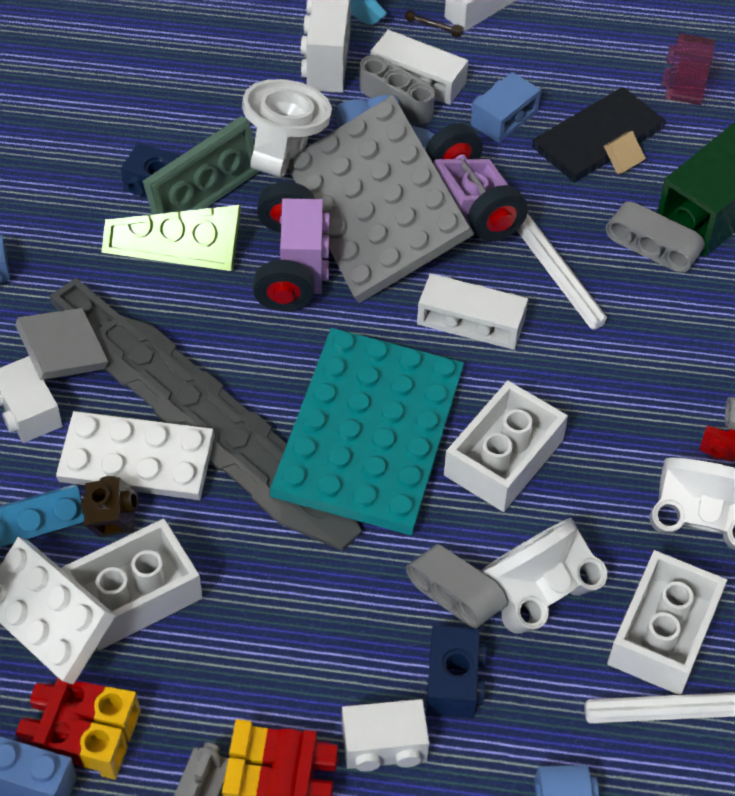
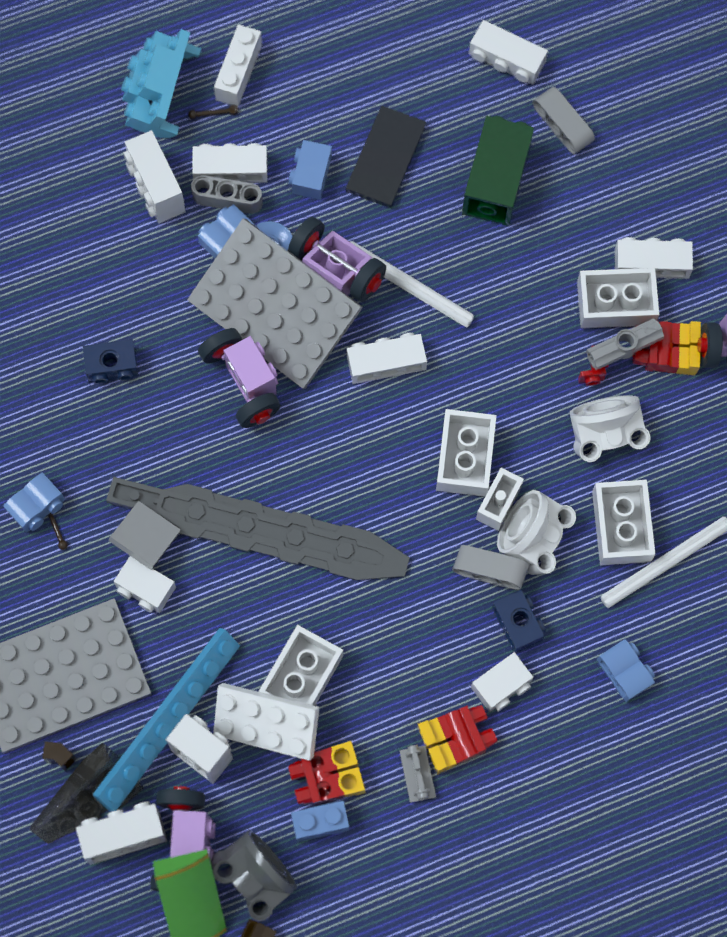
camera: 30 degrees left, 20 degrees up
white plate [56,411,215,500] -> none
dark brown brick [81,476,139,538] -> none
wing [101,205,241,271] -> none
sand green tile [143,116,260,215] -> none
white piece [242,79,332,178] -> none
teal plate [269,328,464,536] -> none
tan tile [604,131,646,174] -> none
light grey beam [606,202,705,273] -> none
clear pink brick [661,33,715,105] -> none
none -> white brick [476,468,524,531]

